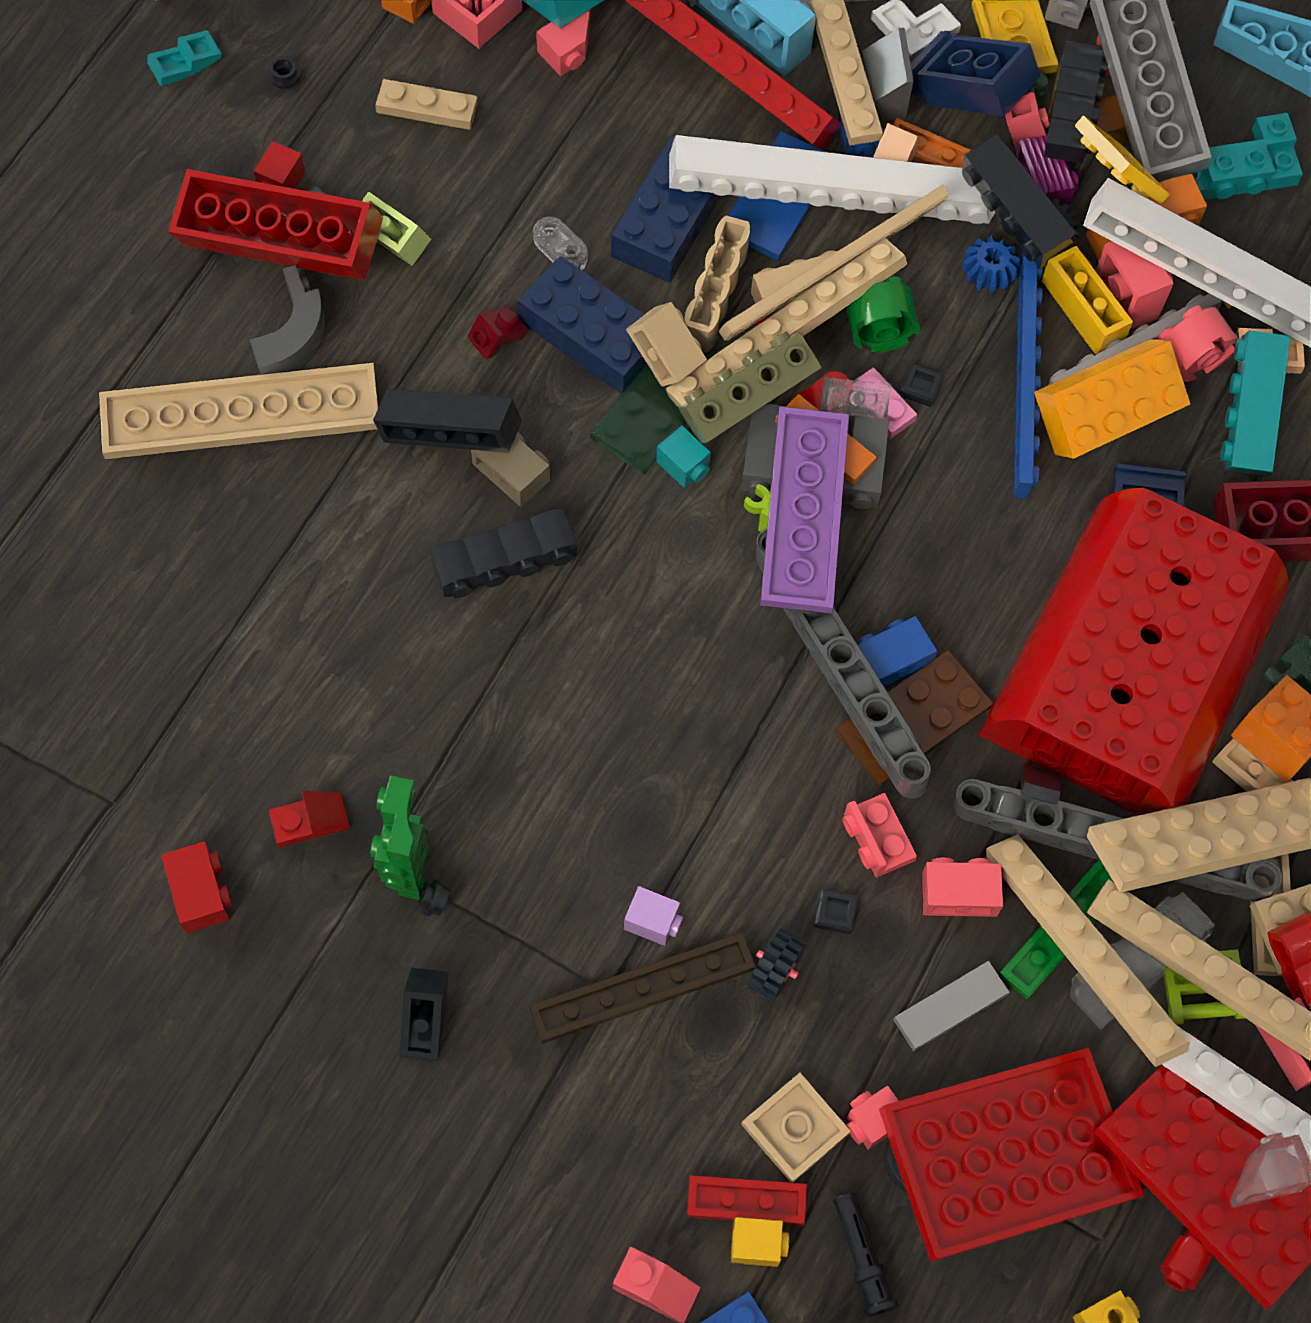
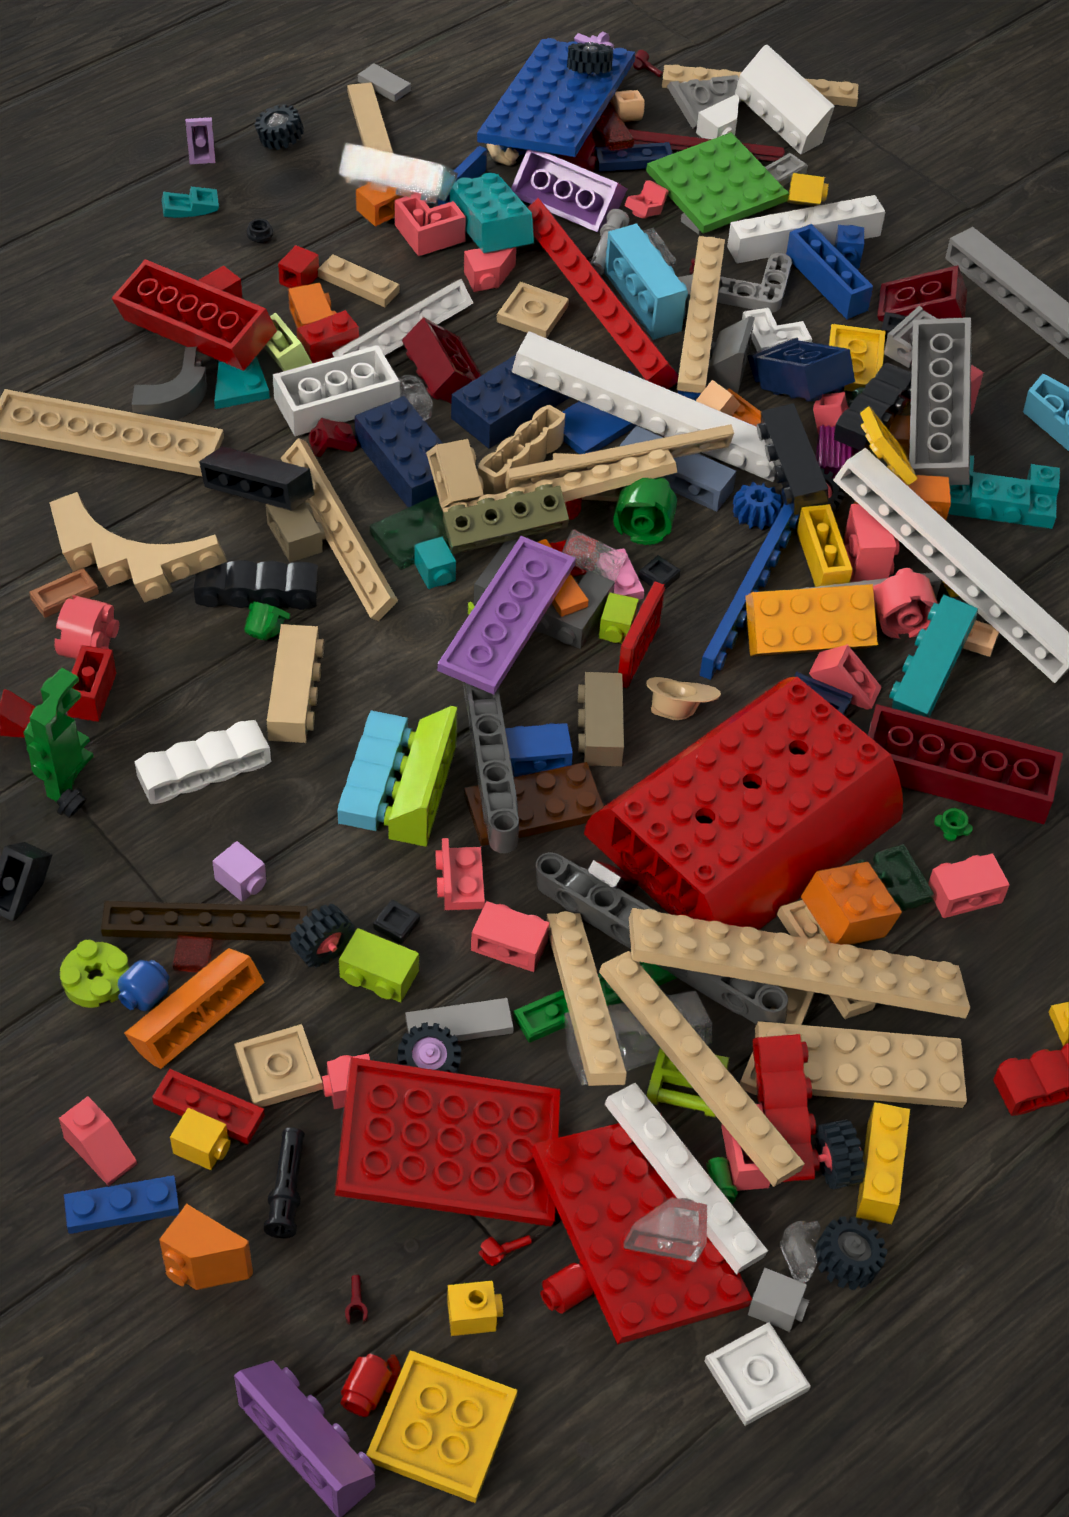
camera: 20 degrees right, 15 degrees down
none -> nougat tile [29,568,99,618]
none -> tan arch [49,492,227,603]
none -> coral brick [55,595,119,659]
none -> lime plate [60,940,129,1008]
none -> red brick [67,645,116,722]
none -> blue head [117,960,169,1011]
none -> orange brick [124,948,265,1069]
none -> white brick [135,720,271,804]
none -> clear red tile [173,935,213,972]
none -> teal wing [214,356,270,409]
none -> green piece [244,602,290,641]
none -> tan brick [267,624,324,743]
none -> white brick [273,345,400,436]
none -> red brick [278,245,319,288]
none -> tan plate [281,438,398,621]
none -> orange brick [288,283,336,328]
none -> red brick [297,310,359,363]
none -> white plate [332,279,473,357]
none -> medium azure brick [337,710,413,831]
none -> lime brick [339,928,419,1002]
none -> lime slope [384,706,457,847]
none -> black wheel [397,1022,461,1073]
none -> dark red slope [402,317,482,404]
none -> red hand [478,1235,532,1266]
none -> tan plate [497,282,569,338]
none -> dark tan brick [577,672,624,767]
none -> lime brick [599,592,639,644]
none -> red tile [618,581,665,688]
none -> sand blue brick [619,425,736,512]
none -> tan piece [646,677,721,720]
none -> green pin [706,1157,738,1204]
none -> coral slope [809,644,882,710]

